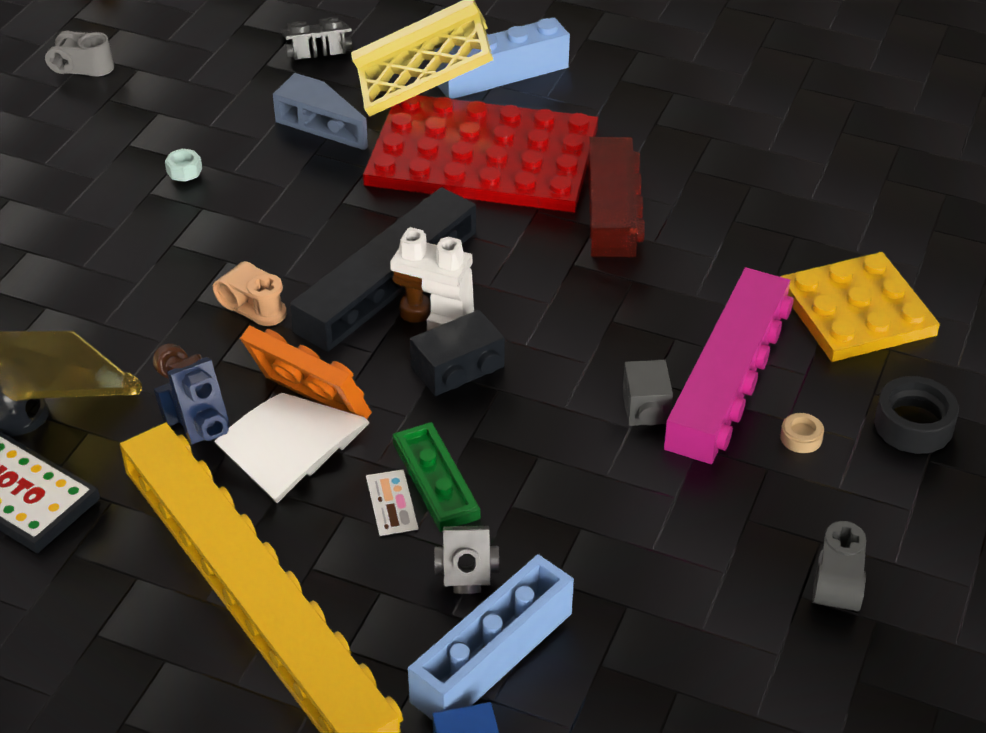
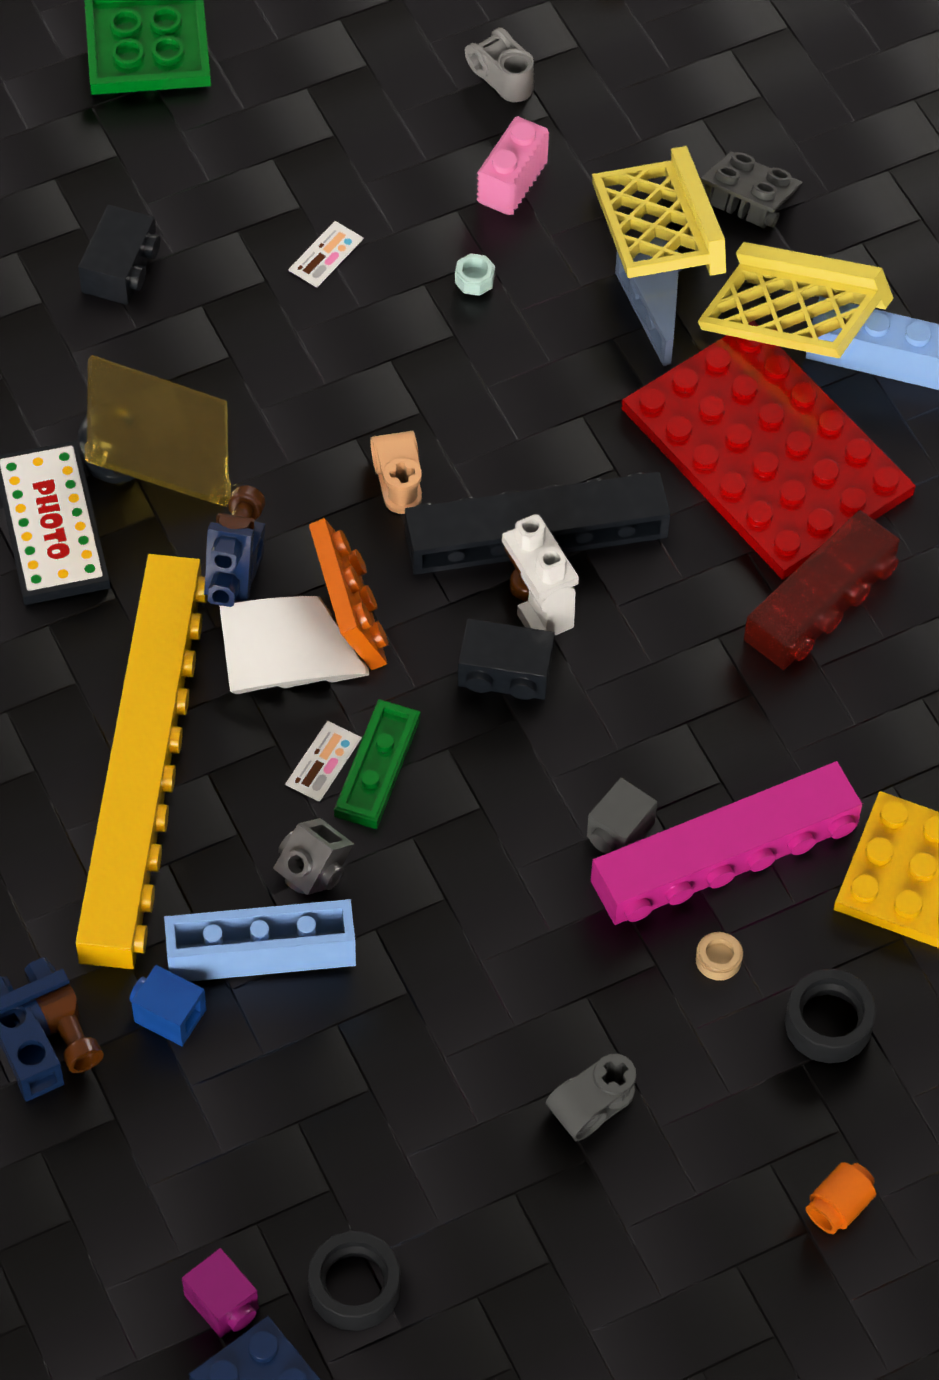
camera: 40 degrees right, 15 degrees up
none -> white sticker [288,221,364,288]
none -> bright pink brick [476,116,549,215]
none -> light yellow fence [592,146,726,278]

